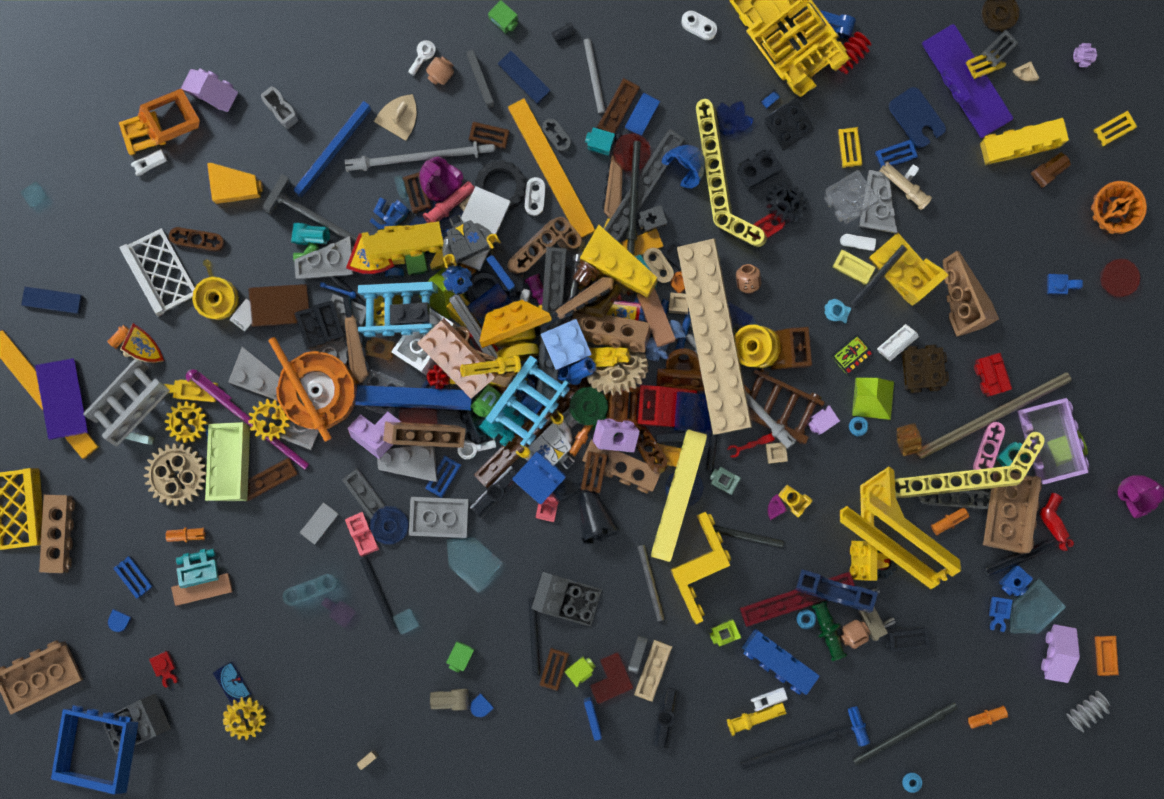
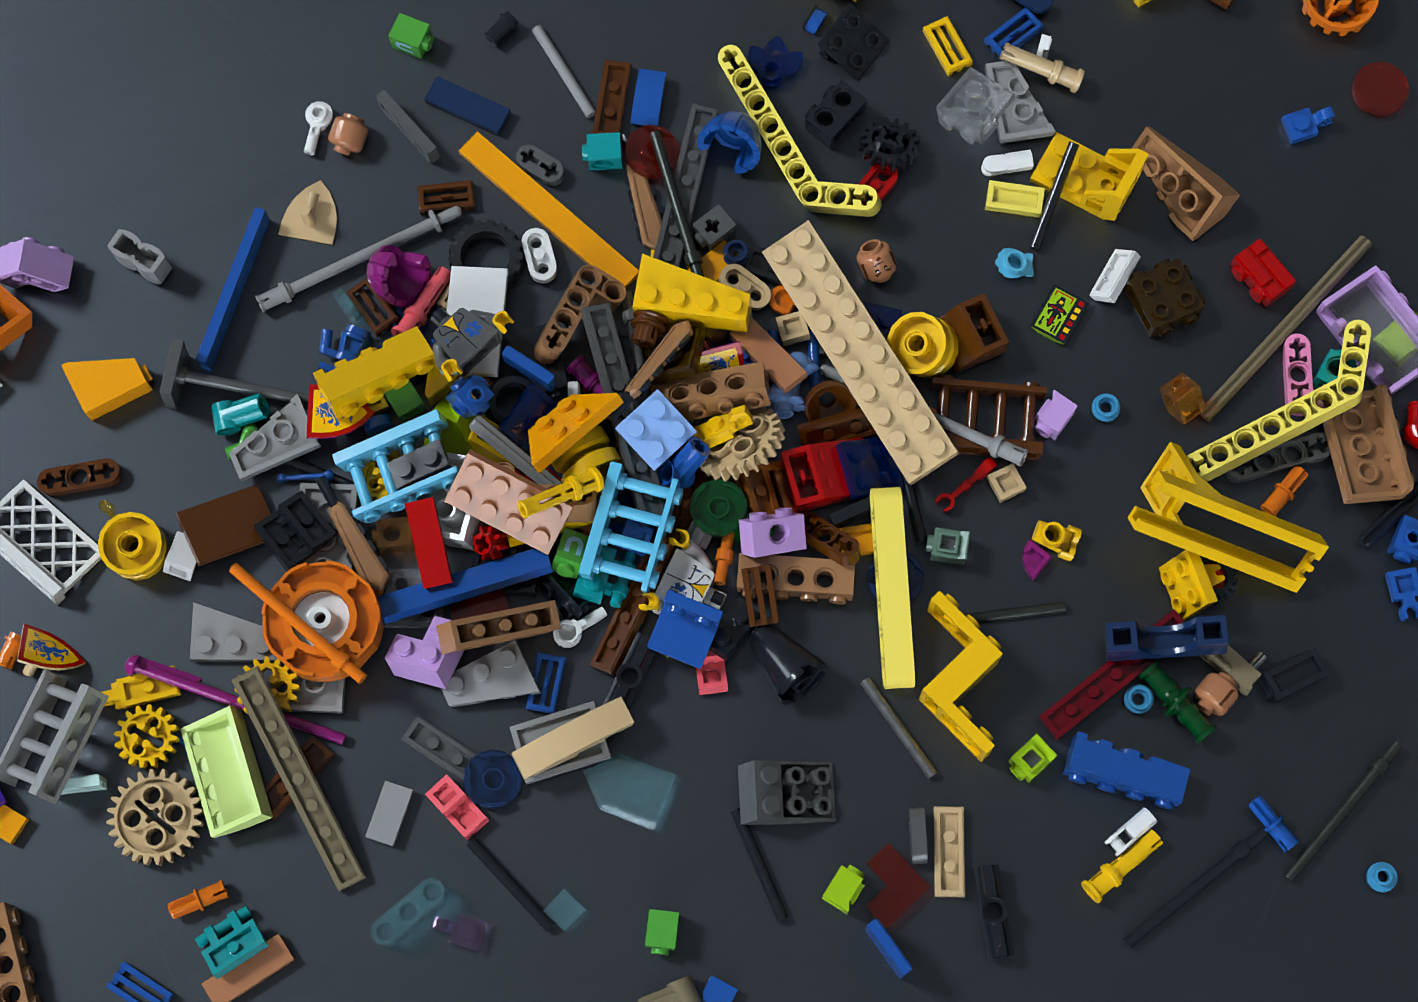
camera: 20 degrees left, 10 degrees down
reddish brown tile [540,648,569,691] -> none
lime slope [852,378,894,420] -> none
none -> dark tan tile [231,666,366,892]
none -> red tile [405,497,453,589]
none -> tan slope [512,697,634,780]
none -> dark blue plate [723,240,750,266]

